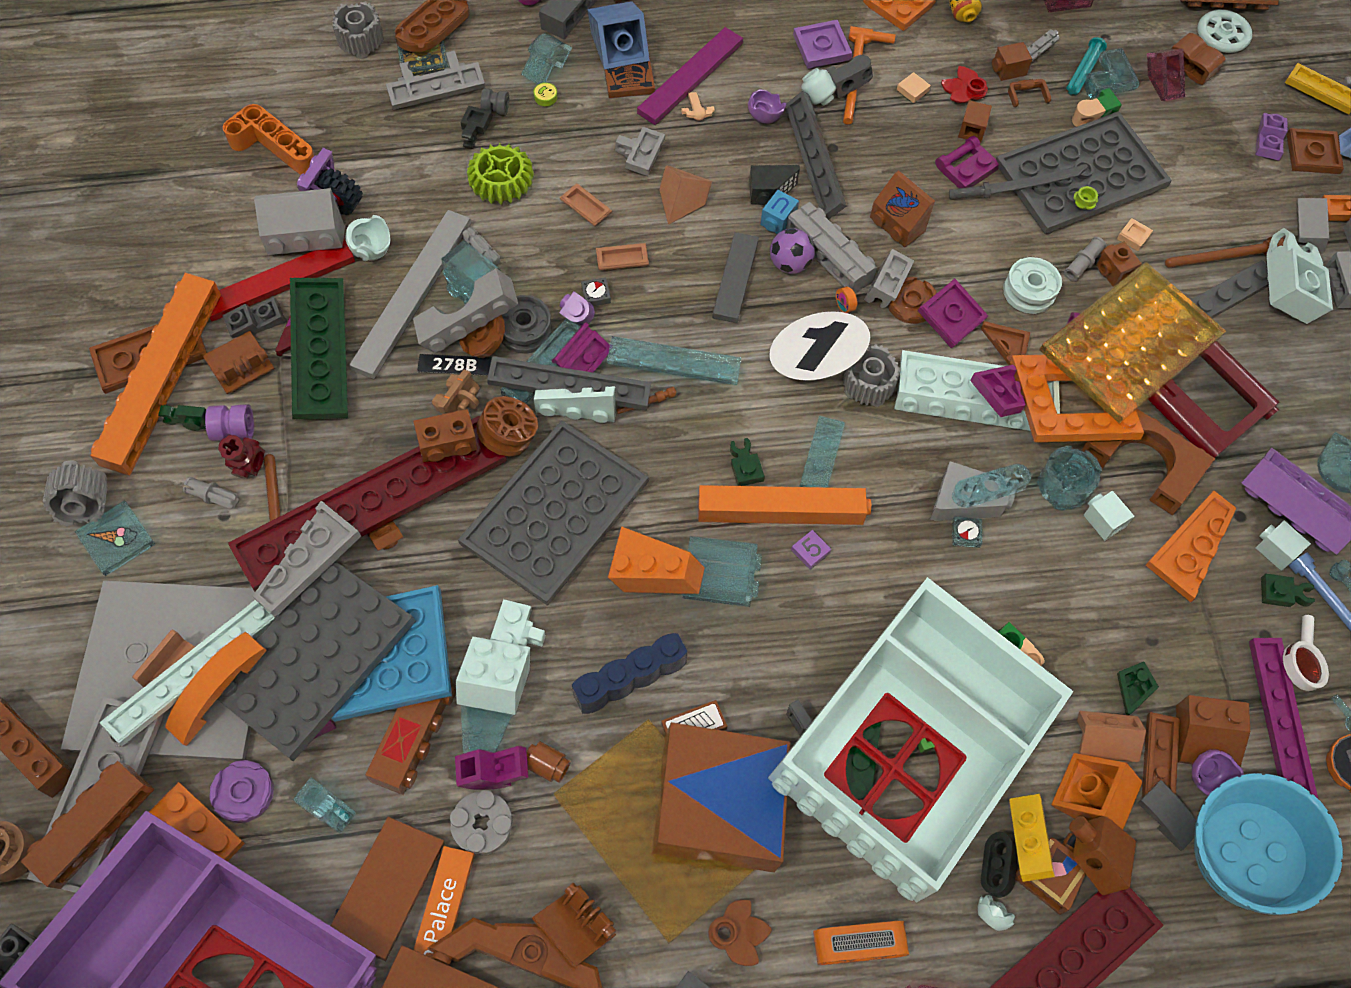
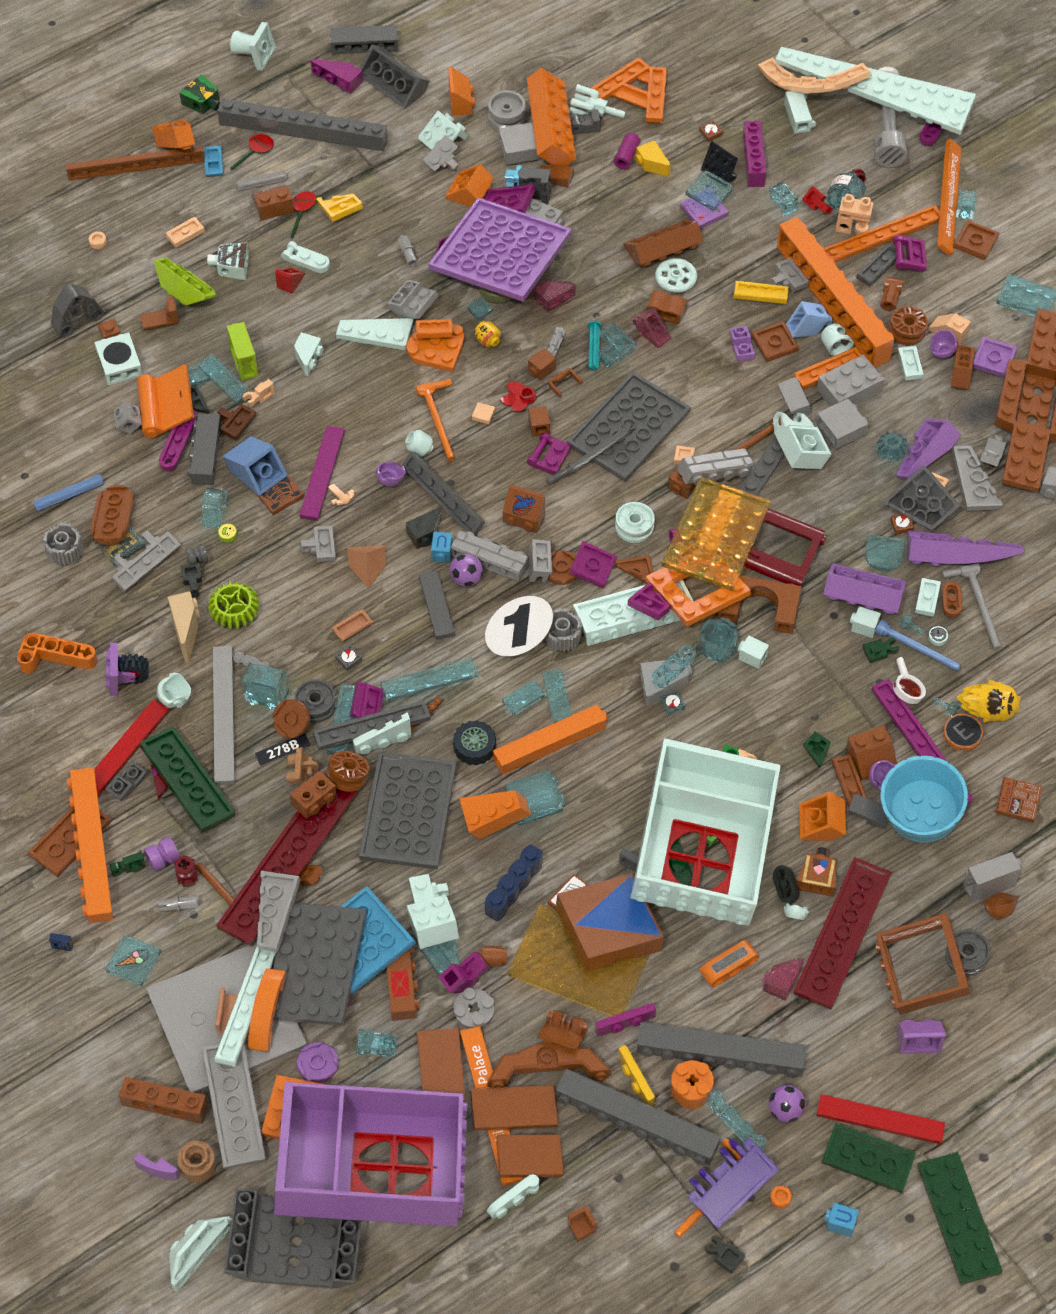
camera: 25 degrees left, 5 degrees down
dark orange brick [21,761,155,889] -> none
light grey brick [43,460,108,527] -> none
dark orange hinge [203,331,275,394] -> none
light grey slope [254,188,345,255] -> none
light grey arch [413,268,518,353] -> none
plate [559,291,595,325] -> none
nougat tile [560,183,612,226] -> none
dark orange plate [708,900,772,966] -> none
dark green plate [730,438,765,486] -> none
medium lavender tile [791,530,831,569] -> none
medium lavender plate [793,20,852,69] -> none
dark grey leg [825,55,873,98] -> none
orange tile [836,286,857,313] -> none
yellow plate [1009,794,1055,882] -> none
light grey pin [1064,237,1107,281] -> none
dark orange torso [1069,816,1136,895] -> none
light nougat leg [1072,88,1122,127] -> none
lime plate [1073,186,1098,210] -> none
nougat panel [1077,711,1146,762] -> none
orange wing [1145,491,1236,602] -> none
none -> dark blue tile [49,933,73,951]
none -> tan slope [168,591,200,664]
none -> black wheel [453,720,496,765]
none -> clear light blue plate [502,680,545,716]
none -> magenta plate [595,1003,656,1037]
none -> light grey brick [677,448,753,485]

